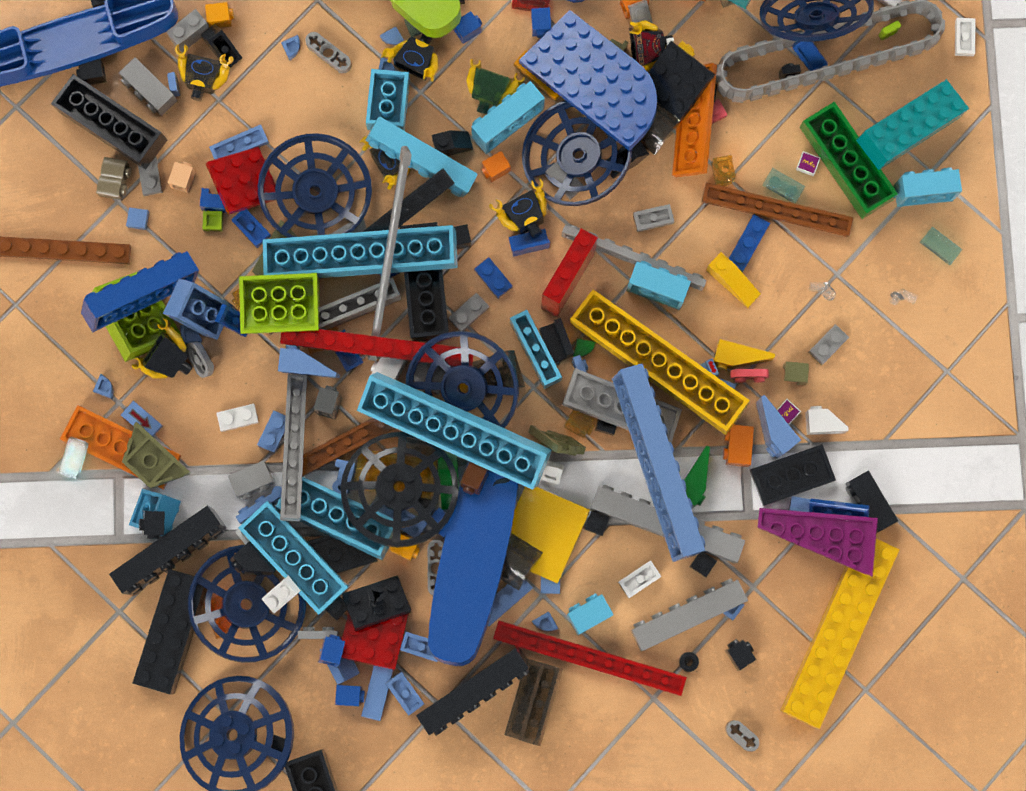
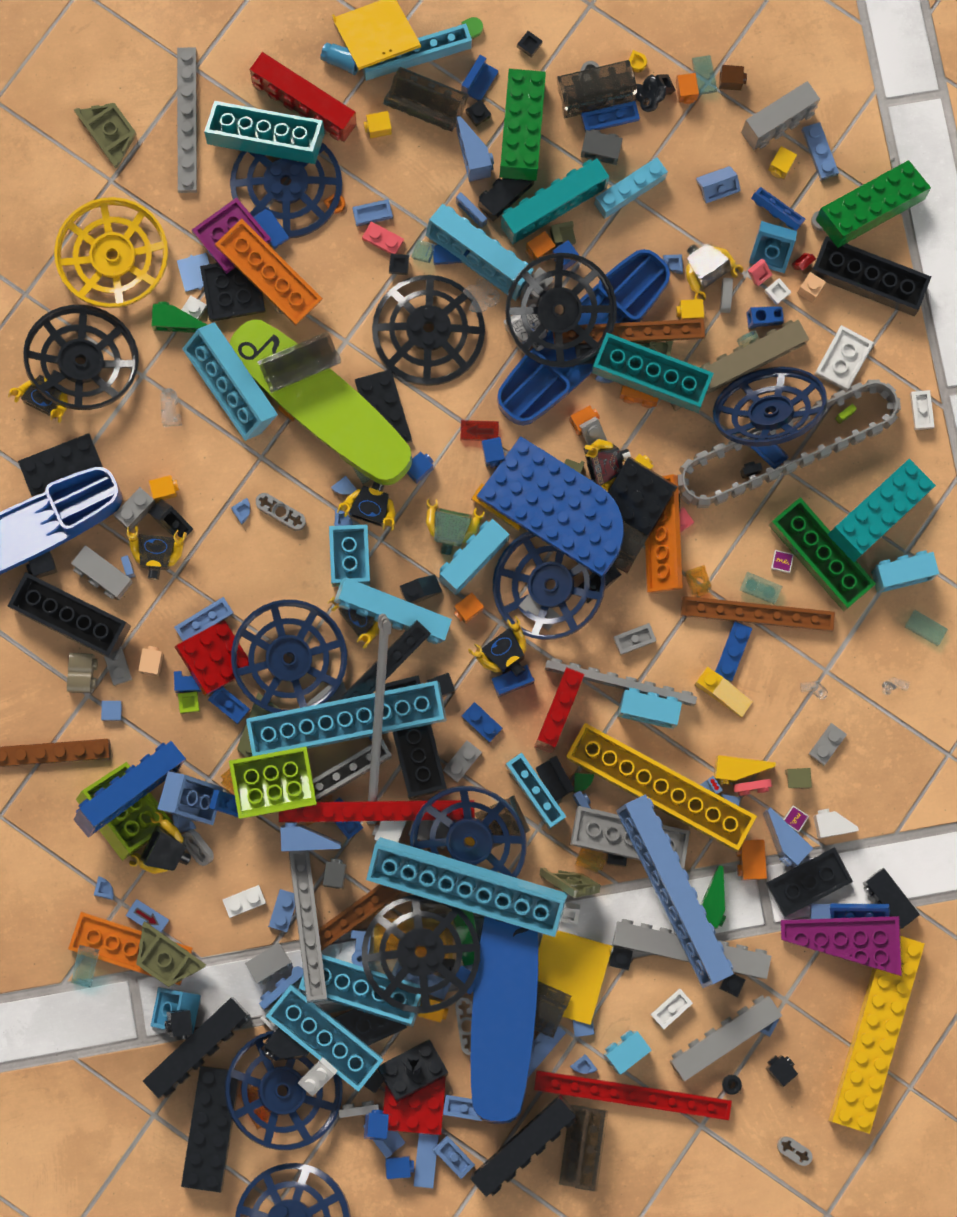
camera: 15 degrees left, 0 degrees up
reddish brown brick [460,462,489,495] -> none

